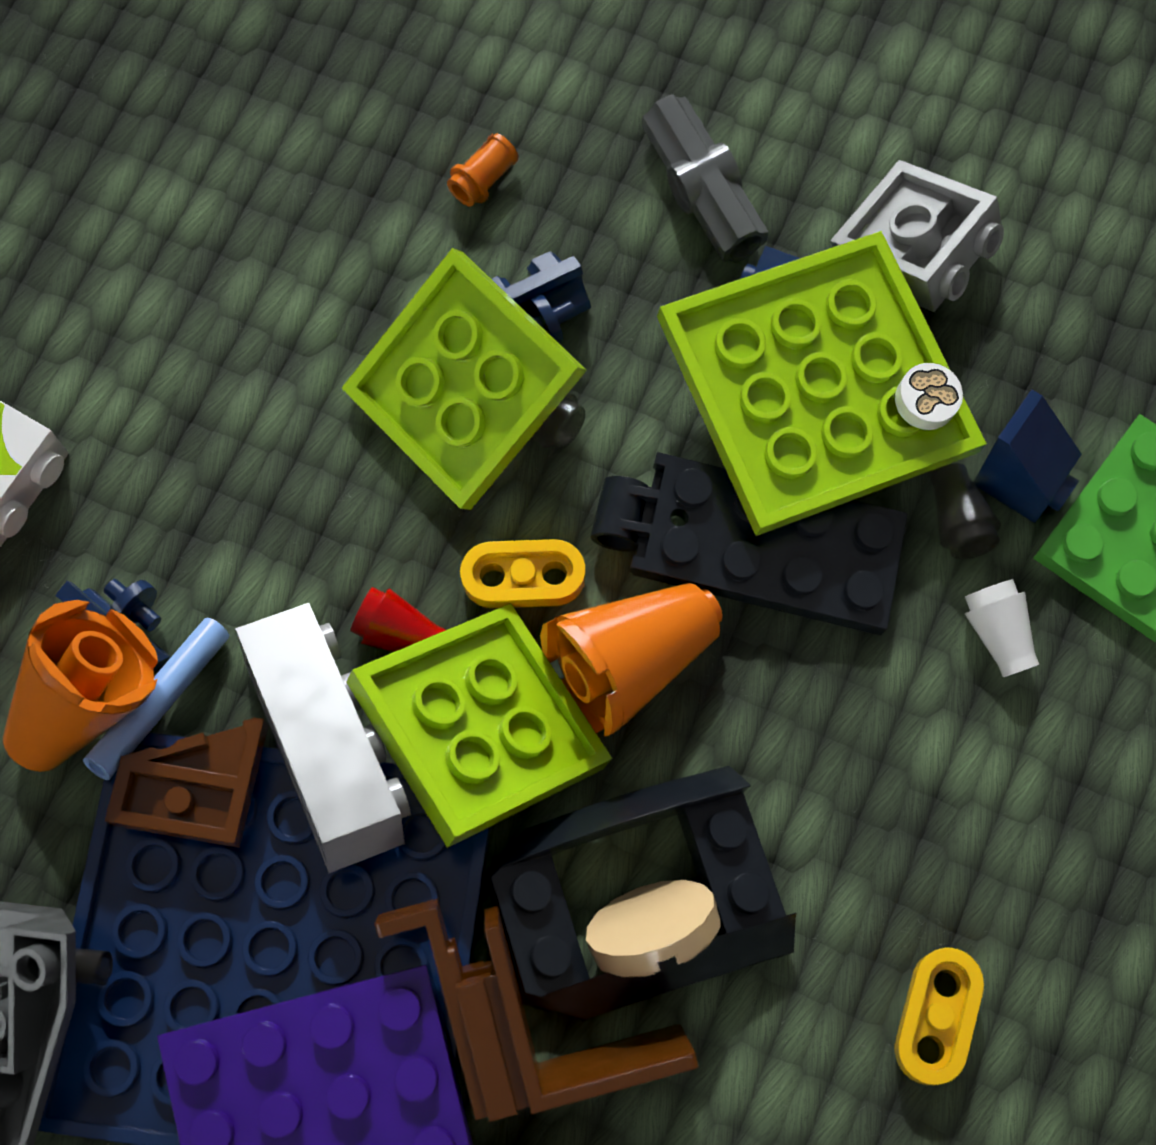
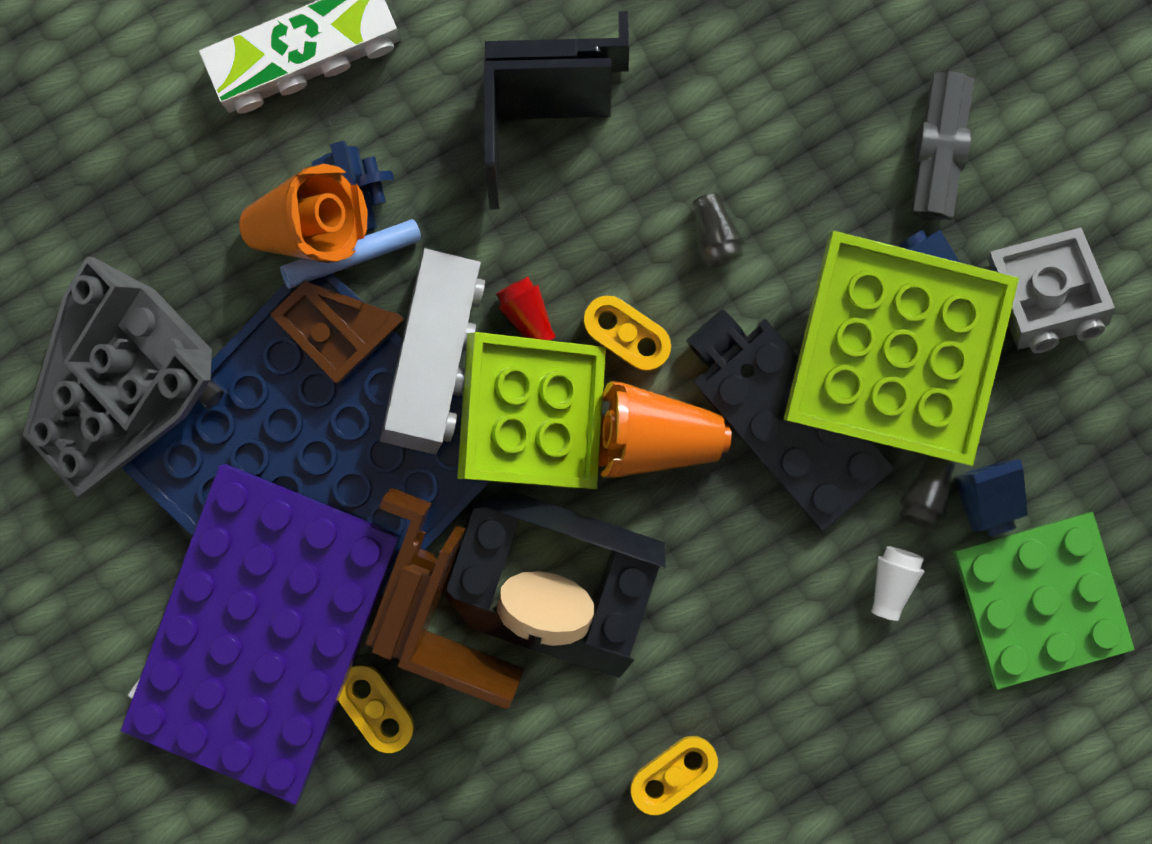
camera: 35 degrees right, 15 degrees up
lime plate [342,248,587,510] -> none
orange pin [447,133,519,207] -> none
dark blue hips [492,251,591,344] -> none
tile [895,363,963,430] -> none
none -> black piece [484,11,629,210]

